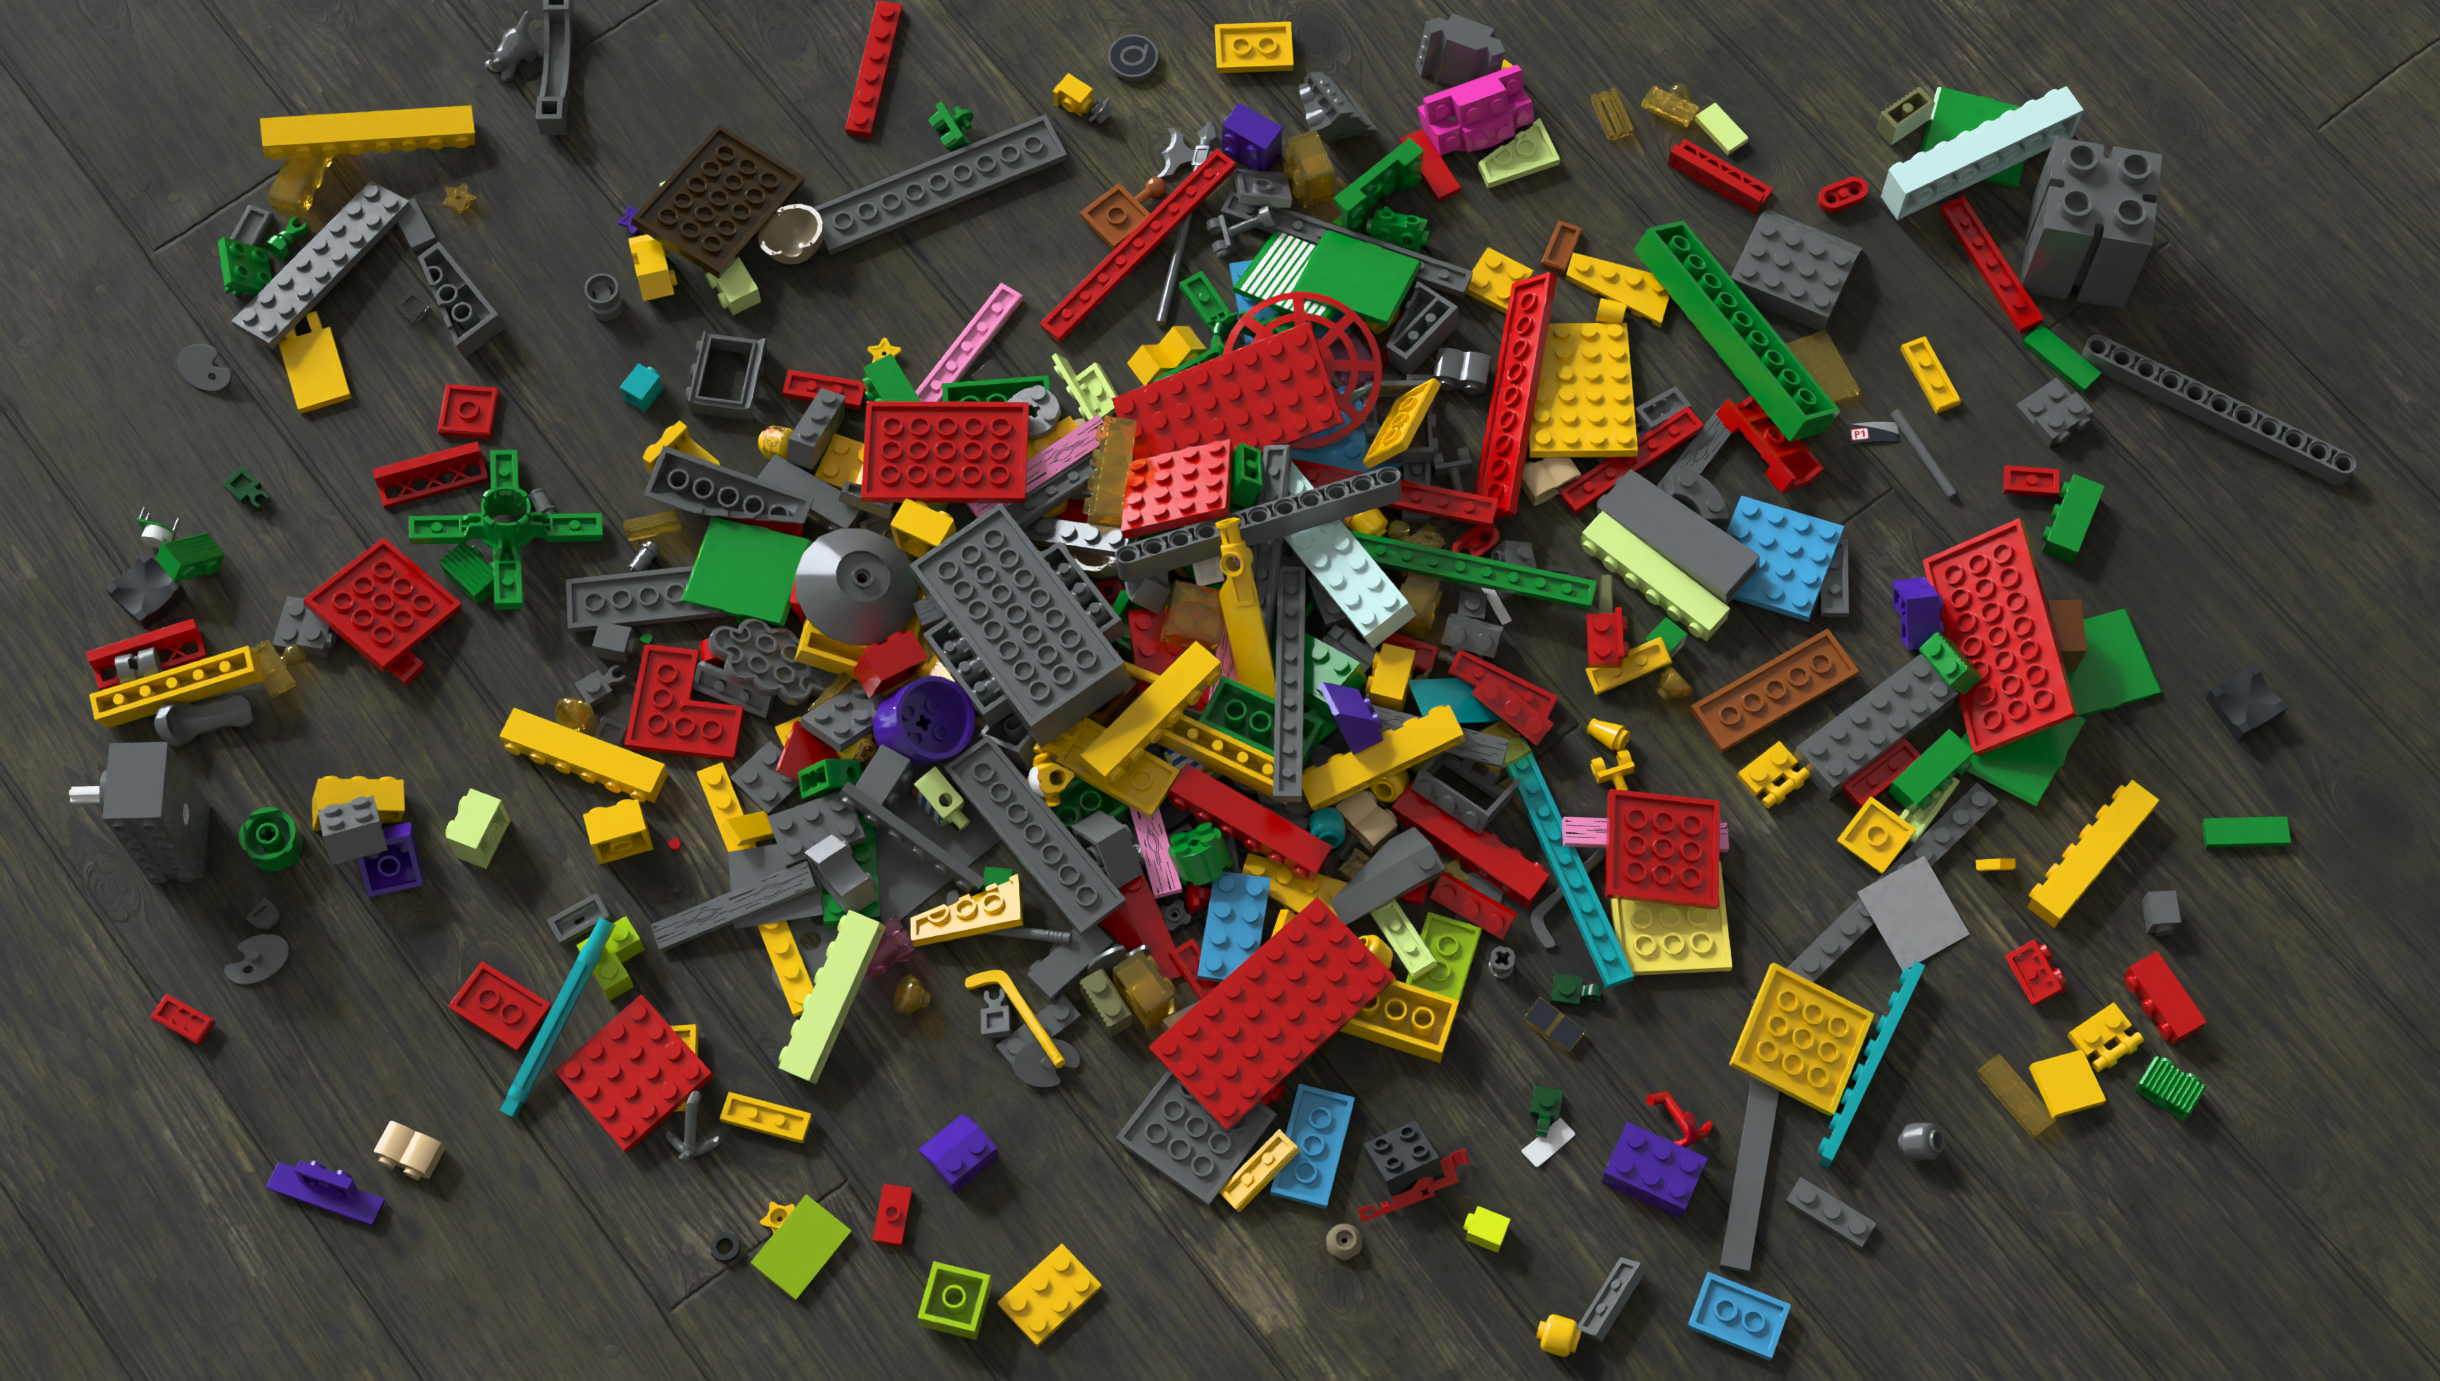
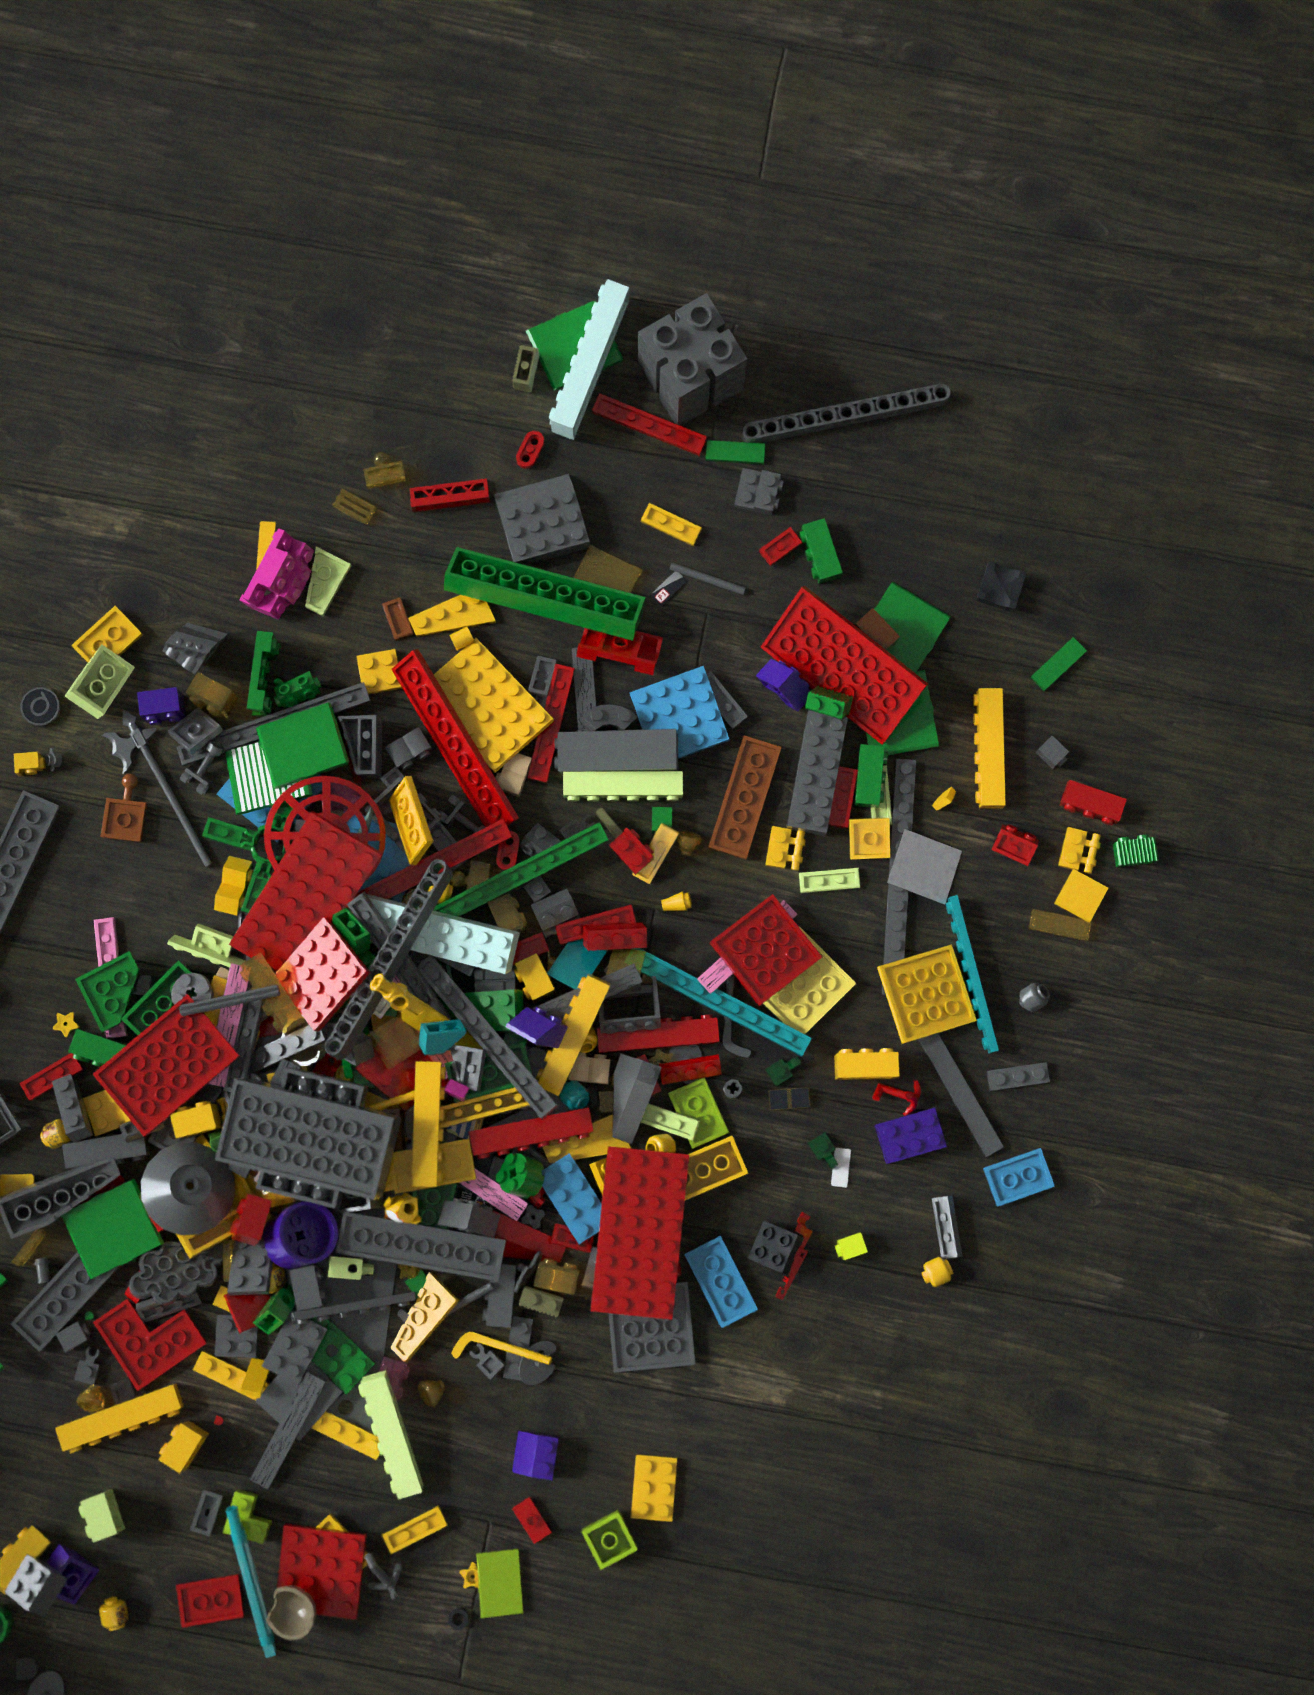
camera: 45 degrees left, 15 degrees up
dark grey brick [804,834,878,913] -> none
red plate [1040,149,1237,343] -> none
yellow tile [1219,1129,1301,1212] -> none
dark tan plate [1326,1224,1362,1260] -> none
red tile [1400,129,1461,202] -> none
dark grey slope [1415,13,1506,87] -> none
white sticker [1482,588,1512,625] -> none
yellow bar [1590,749,1635,791] -> none
yellowish green tile [1695,103,1748,156] -> none
none -> yellowish green slope [65,645,135,719]
none -> green plate [75,951,140,1033]
none -> yellow head [99,1597,129,1631]
none -> dark grey axle [179,985,280,1016]
none -> dark tan cylinder [267,1585,316,1640]
none -> clear yellow plate [398,1264,420,1279]
none -> teal slope [419,1019,466,1055]
none -> dark pink slope [445,1079,469,1102]
none -> dark grey wing [448,1044,486,1091]
none -> yellowish green tile [799,868,860,893]
none -> yellow brick [834,1048,899,1080]

